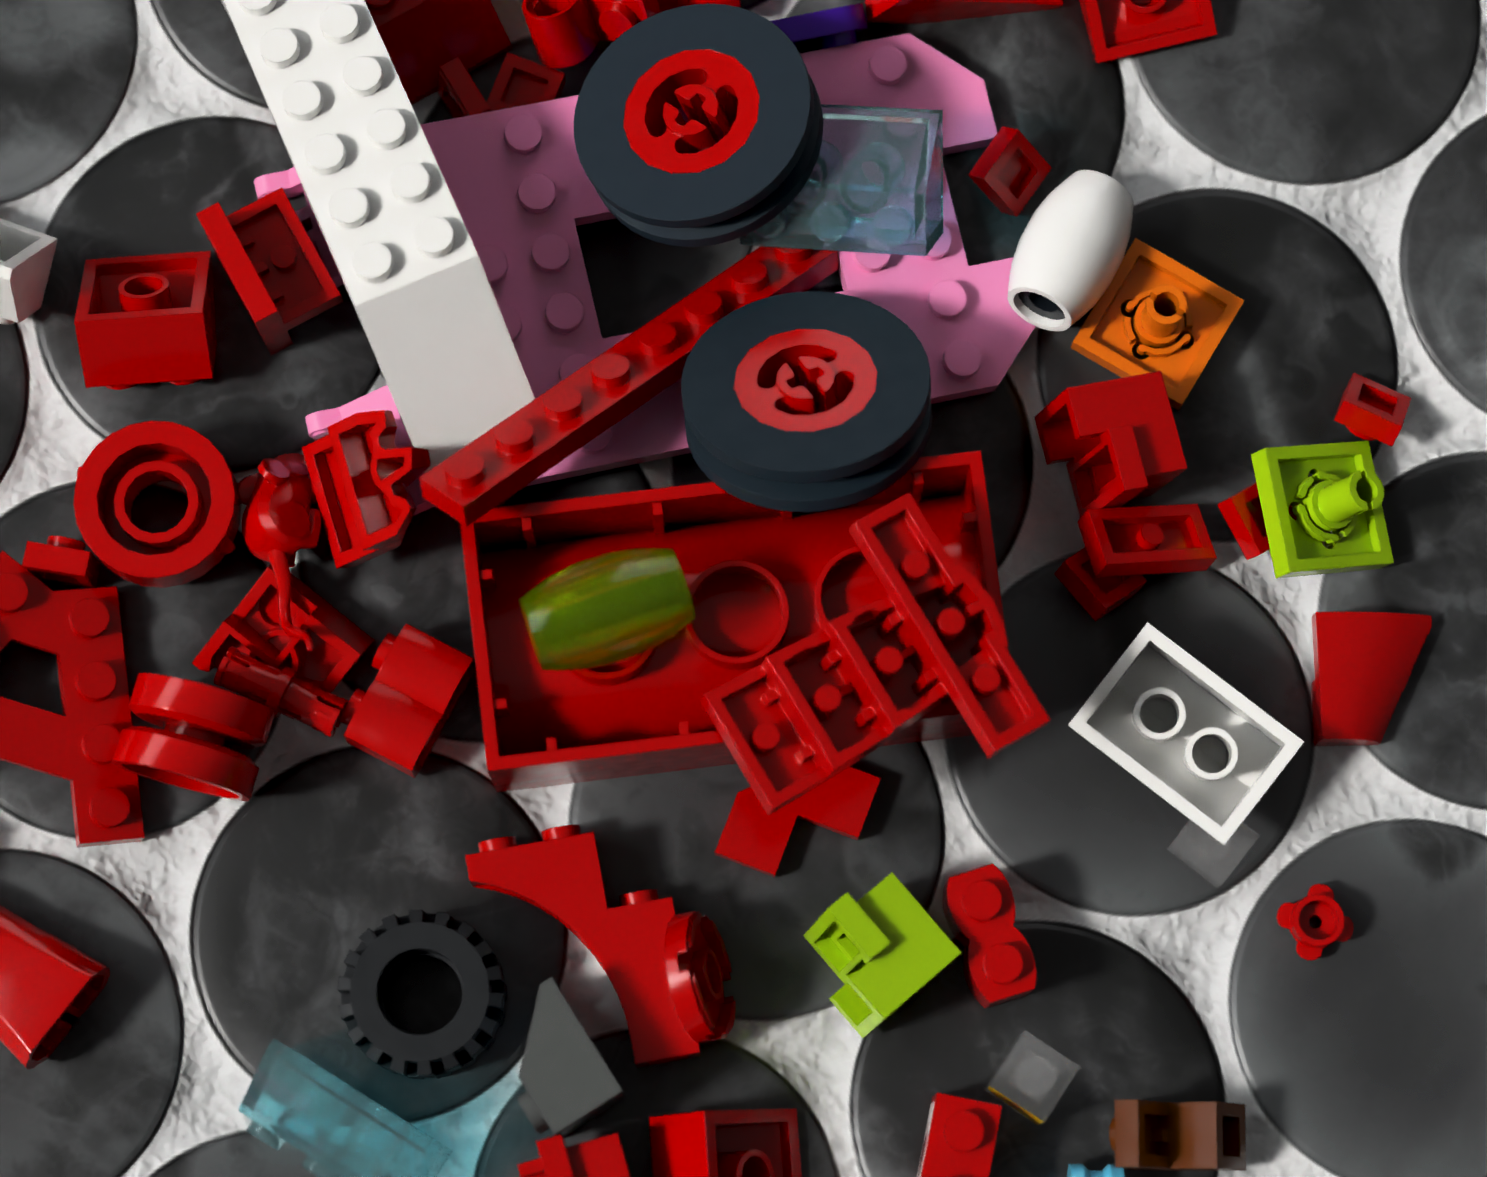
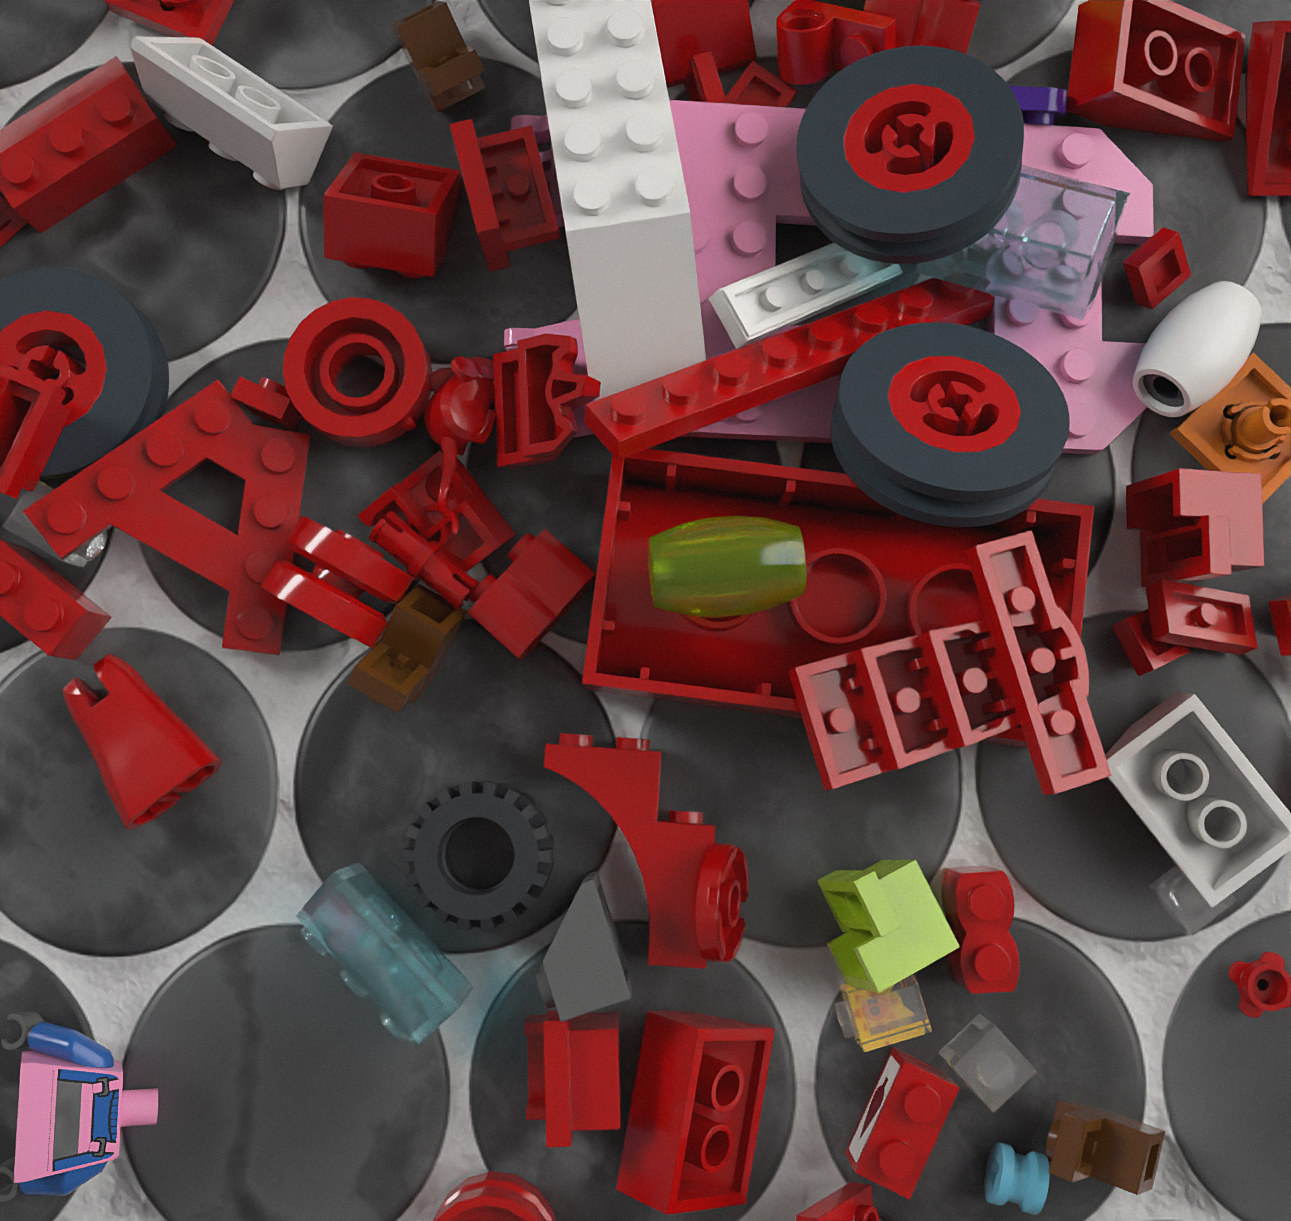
camera: 15 degrees right, 5 degrees up
red tile [715,766,881,878] -> none
none -> reddish brown brick [348,584,468,713]
none -> reddish brown brick [391,1,486,112]
none -> white tile [708,243,903,349]
none -> clear brick [835,974,932,1052]

